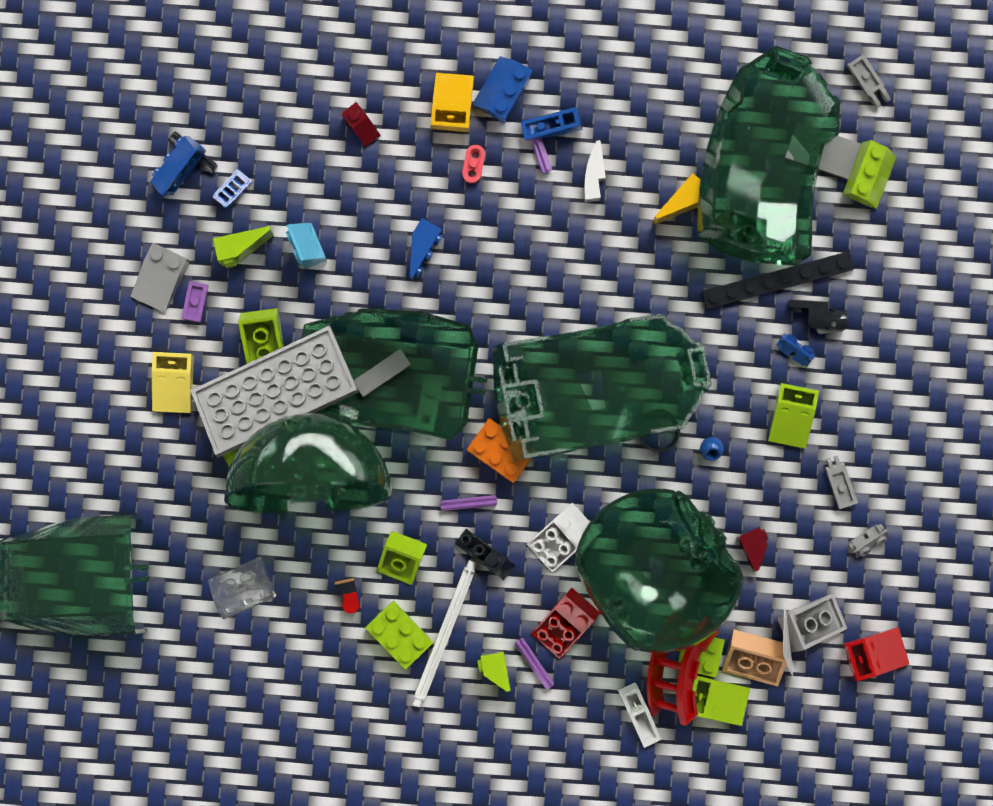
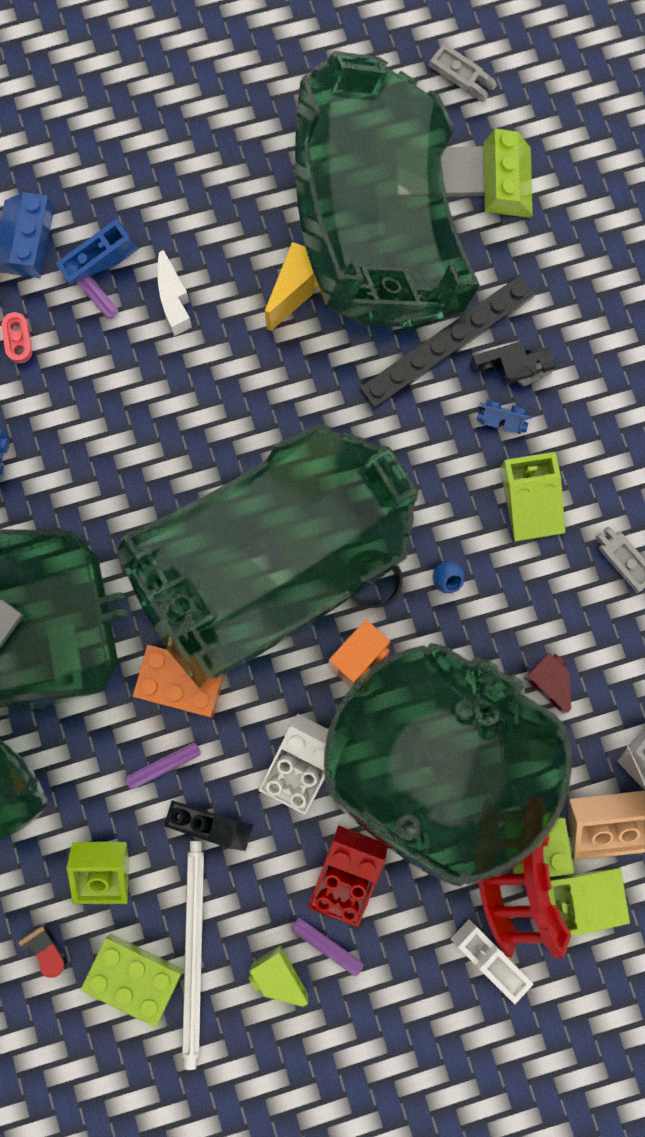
camera: 25 degrees left, 5 degrees down
none -> orange brick [329,619,391,690]

